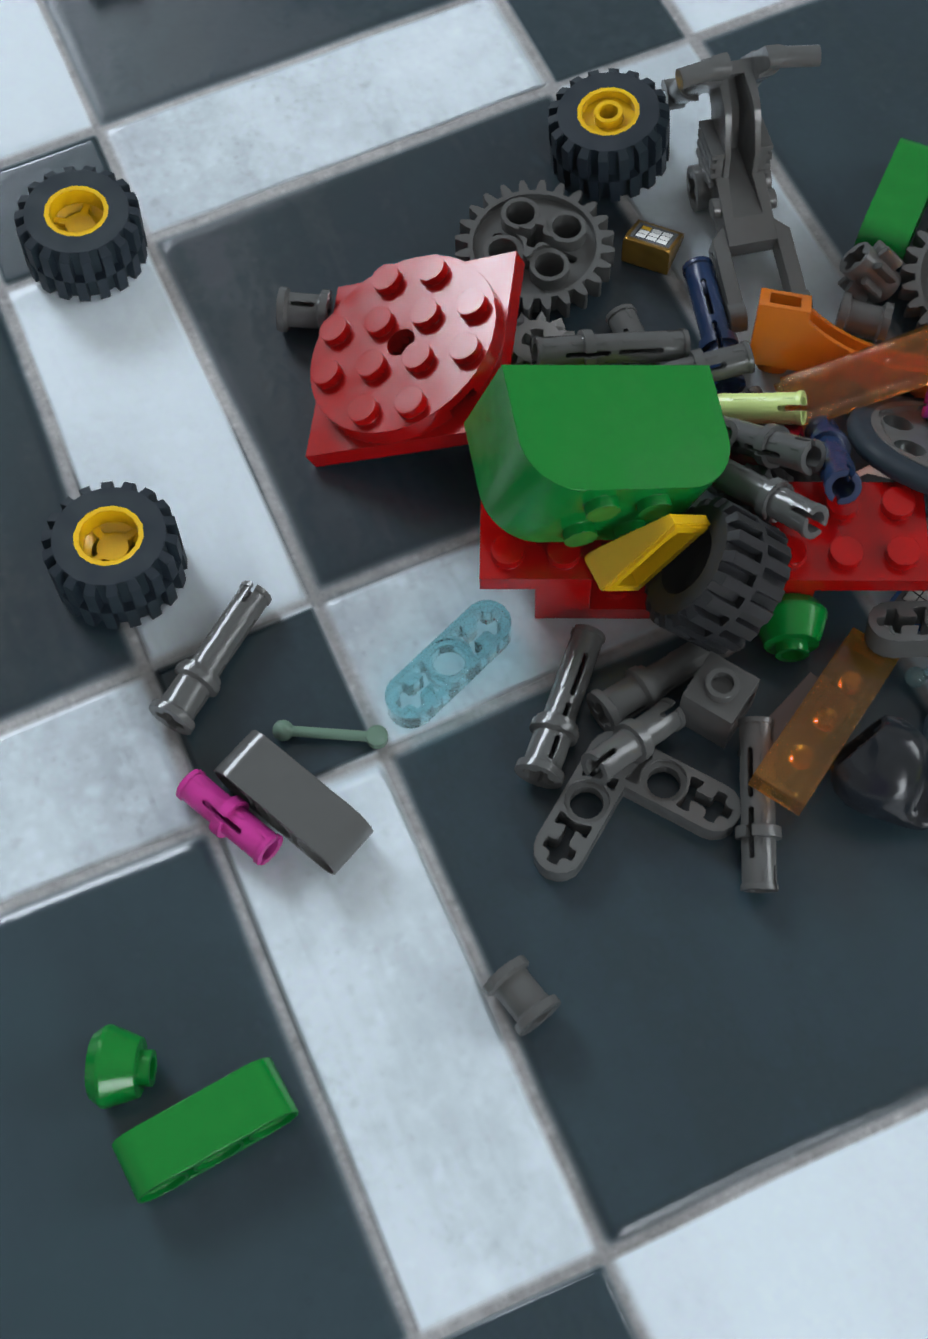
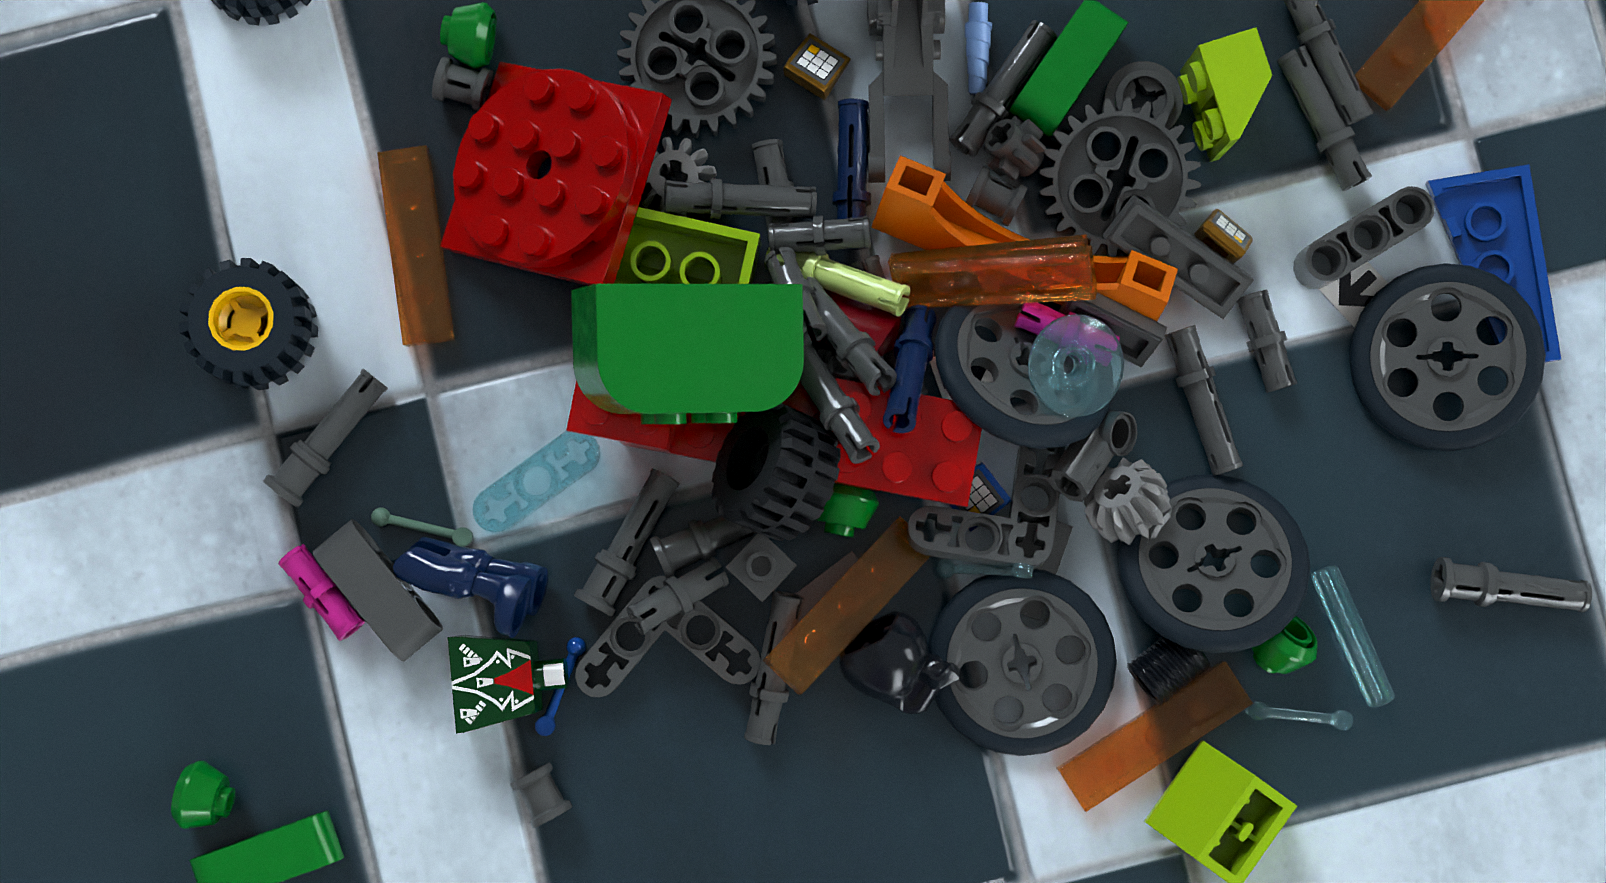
camera: 10 degrees right, 20 degrees up
yellow slope [584,514,711,591] -> none
none -> clear orange tile [377,145,455,347]
none -> dark blue piece [393,537,548,638]
none -> green cone [440,2,497,70]
none -> dark green torso [448,635,569,734]
none -> blue hinge [535,637,586,736]
none -> dark grey pin [949,20,1058,157]
none -> light blue animal [965,2,992,96]

